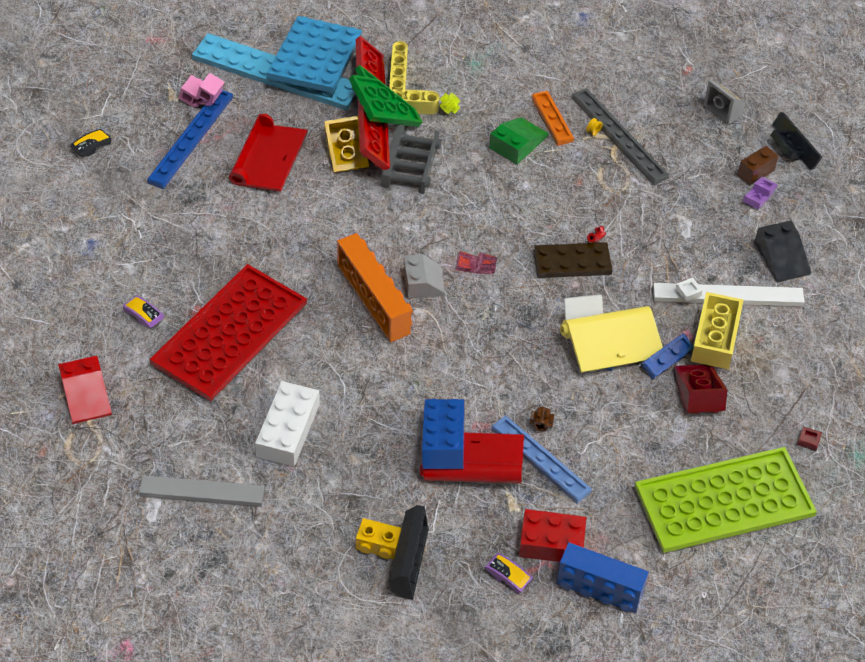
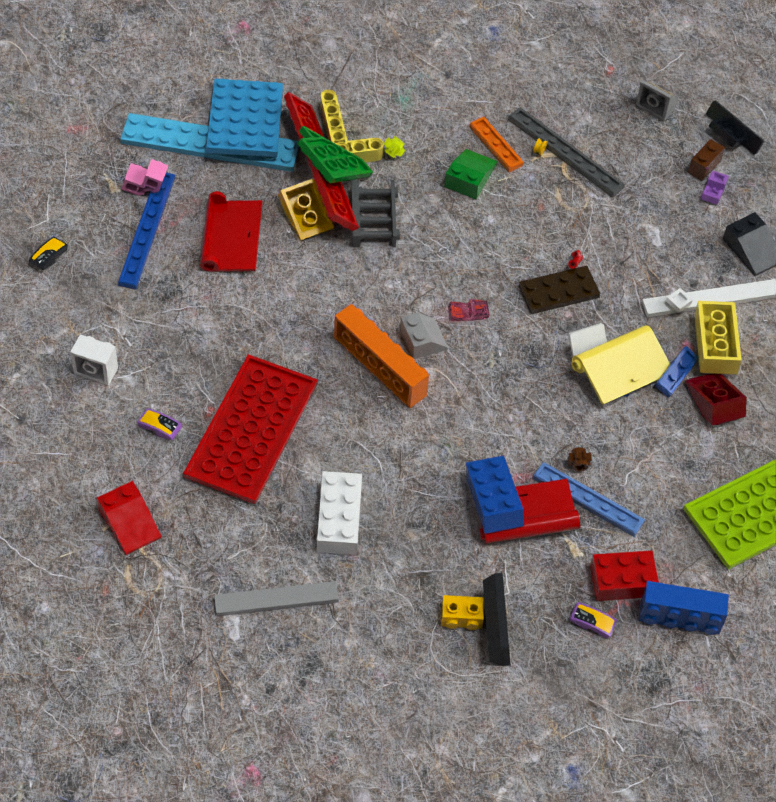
camera: 15 degrees left, 5 degrees up
none -> white brick [70,335,118,385]

